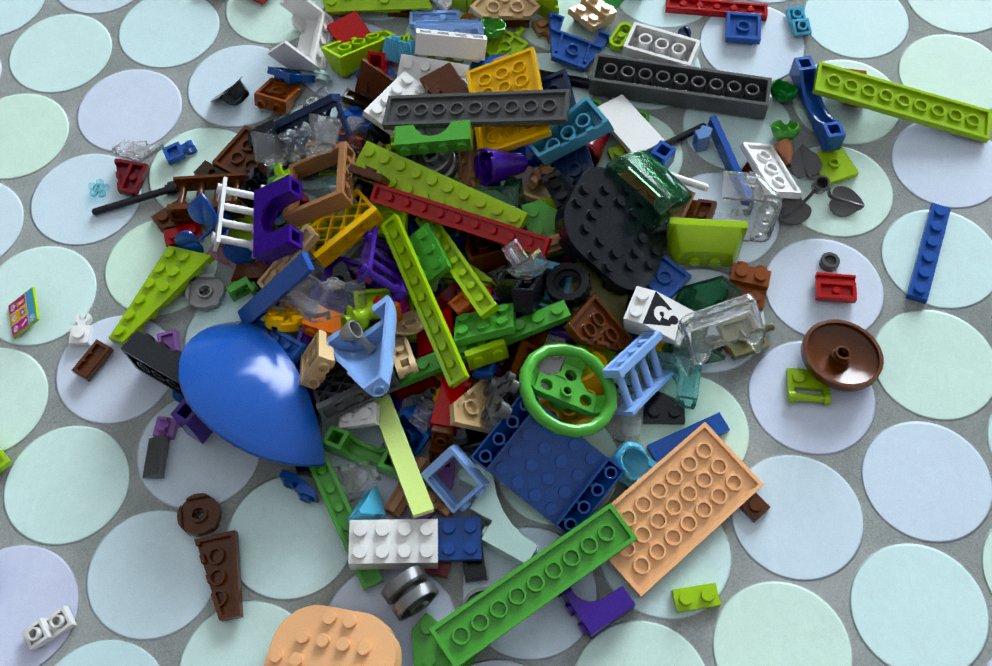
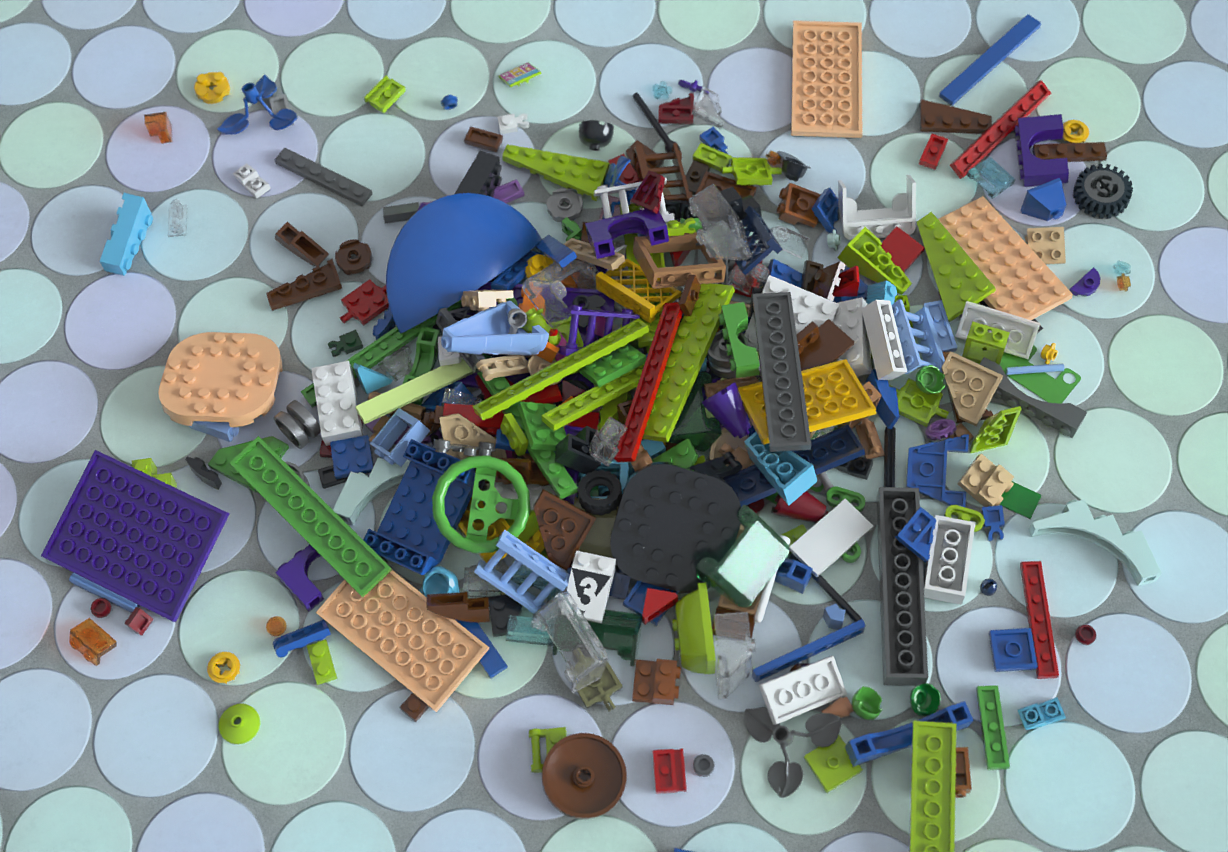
camera: 80 degrees right, 0 degrees up
none -> clear orange plate [266,616,287,636]
none -> blue plate [273,620,331,658]
none -> dark grey plate [275,147,372,207]
none -> reddish brown slope [275,222,329,267]
none -> dark green plate [328,330,364,357]
none -> red plate [339,279,389,326]
none -> reddish brown slope [426,592,490,622]
none -> blue plate [441,95,458,110]
none -> black cylinder [579,120,614,151]
none -> dark red wing [630,170,665,214]
none -> red slope [642,588,678,625]
none -> dark purple piece [678,80,710,94]
none -> lime plate [692,143,732,172]
none -> lime plate [721,157,782,186]
none -> clear orange plate [765,150,782,166]
none -> light nougat plate [791,21,862,138]
none -> blue wing [895,507,936,563]
none -> medium lavender gear [925,419,956,441]
none -> bright green plate [976,685,1010,770]
none -> blue plate [981,505,1005,541]

